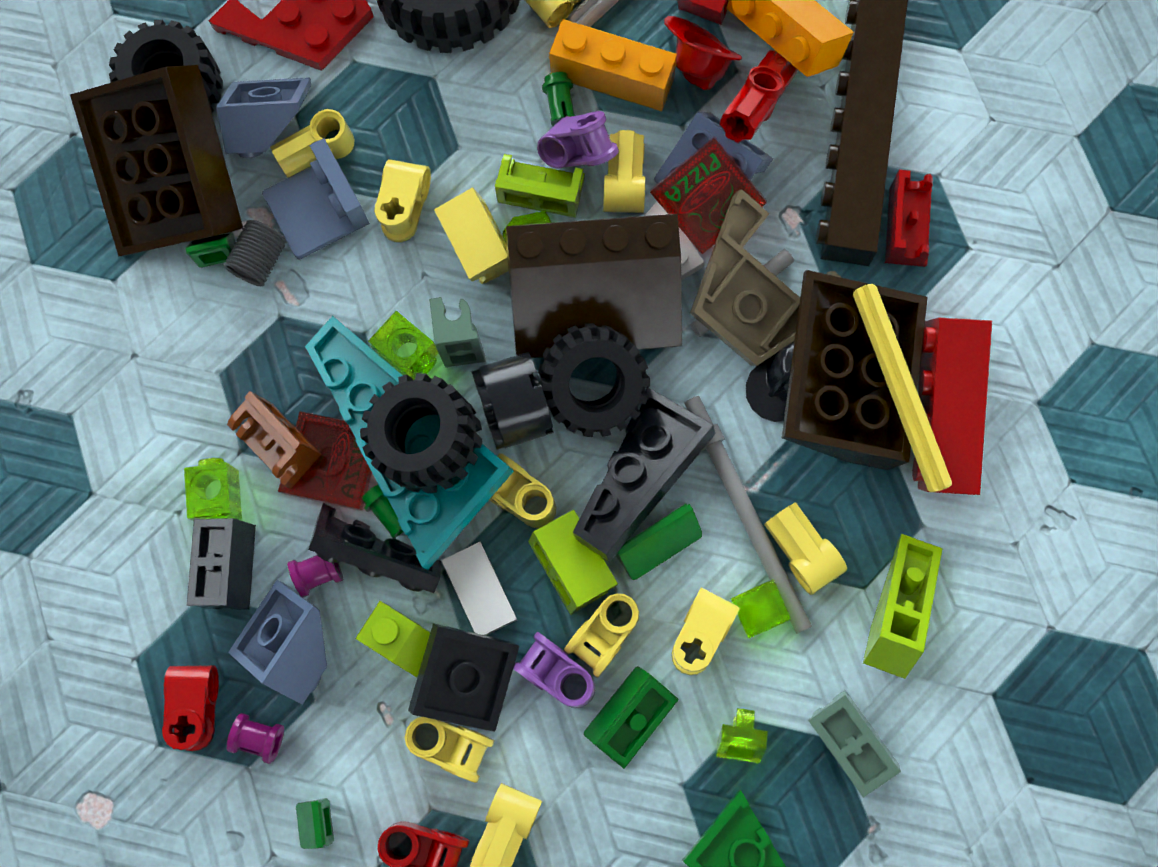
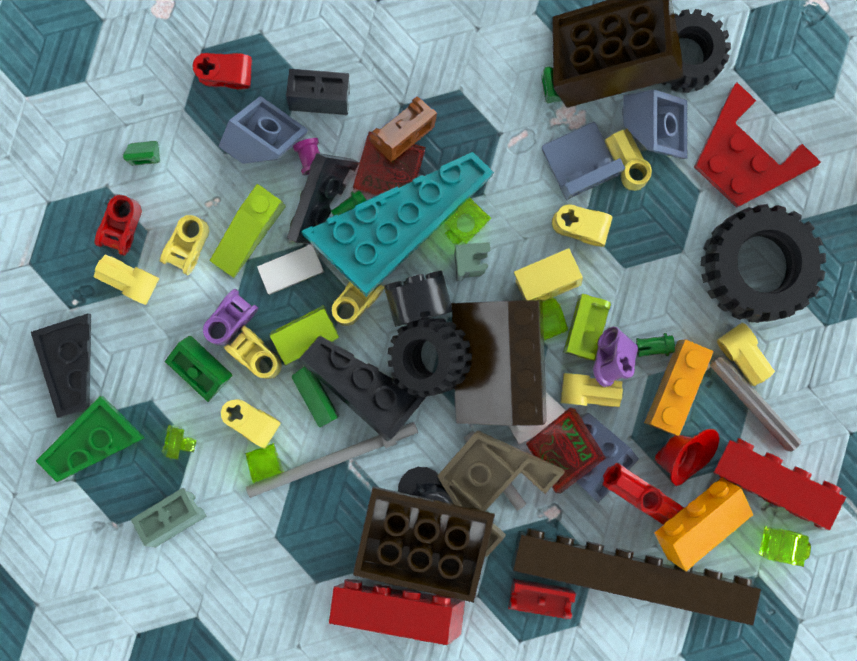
camera: 85 degrees right, 10 degrees up
clear neon green brick [184,458,242,521] -> none
dark grey piece [223,220,287,286] -> none
magenta bush [226,713,285,764] -> none
black tyre [360,373,482,494] -> none
black plate [408,623,520,732] -> none
light yellow piece [764,502,847,595] -> none
light yellow axle [853,284,952,492] -> none
lime slope [863,534,943,679] -> none

